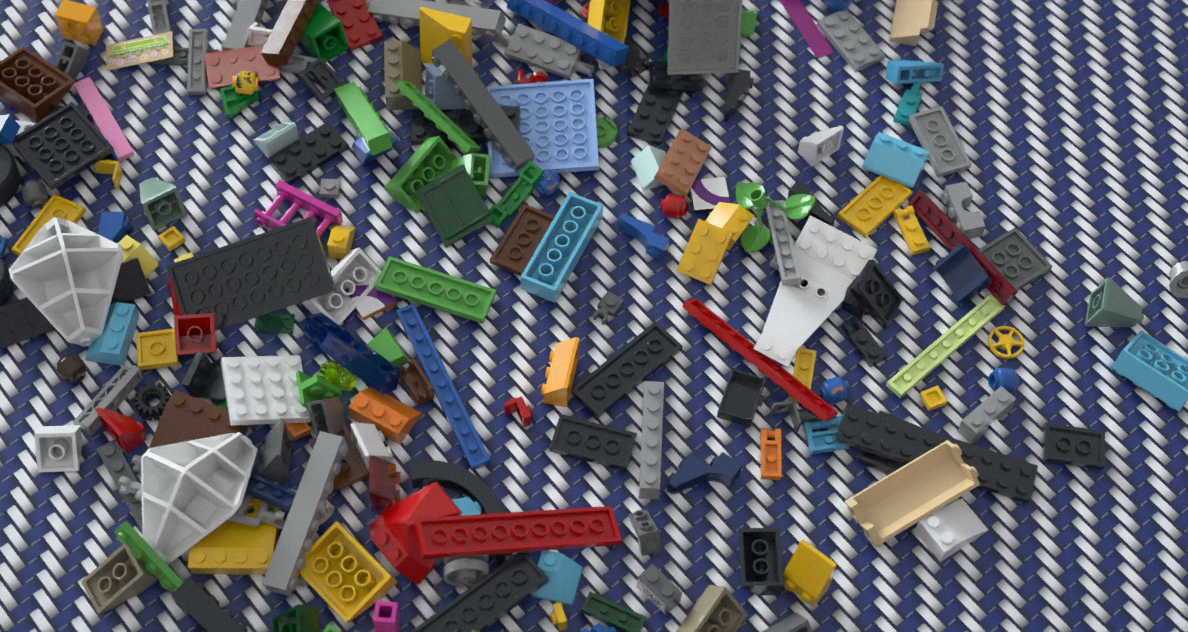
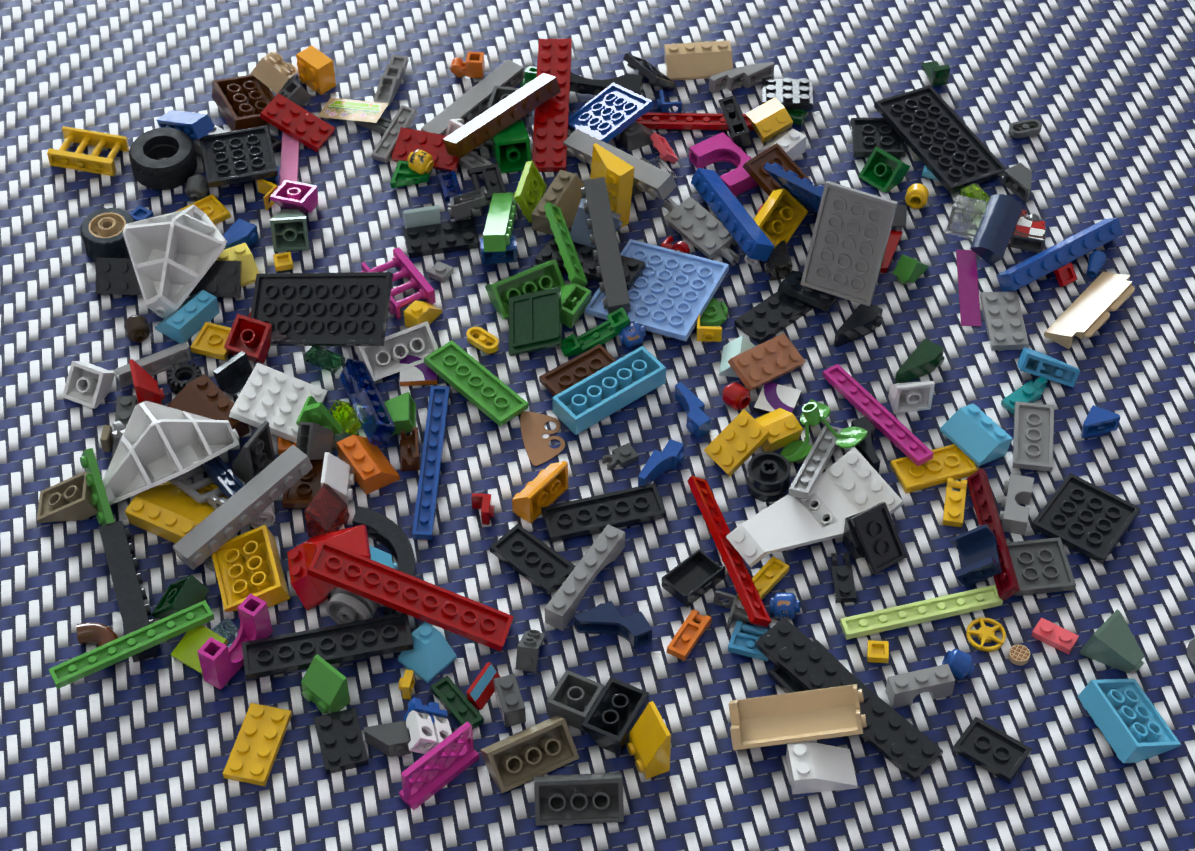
camera: 30 degrees right, 10 degrees down
none -> dark tan tile [100,425,114,452]
none -> tan slope [251,51,298,94]
none -> red plate [260,93,335,152]
none -> dark pink slope [270,180,318,212]
none -> clear blue plate [438,171,462,202]
none -> dark grey plate [448,188,487,221]
none -> yellow plate [466,327,499,354]
none -> red slope [466,662,500,710]
none -> lime plate [514,161,547,222]
none -> medium nougat piece [520,411,565,466]
none -> dark grey brick [547,670,604,732]
none -> blue slope [638,439,686,487]
none -> yellow bracket [696,314,722,342]
none -> black wheel [746,452,791,502]
none -> dark pink plate [823,364,934,466]
none -> dark green slope [895,339,945,384]
none -> tan tile [1008,644,1030,666]
none -> black plate [1031,473,1141,564]
none -> coral plate [1031,617,1079,655]
none -> blue slope [1081,405,1120,438]

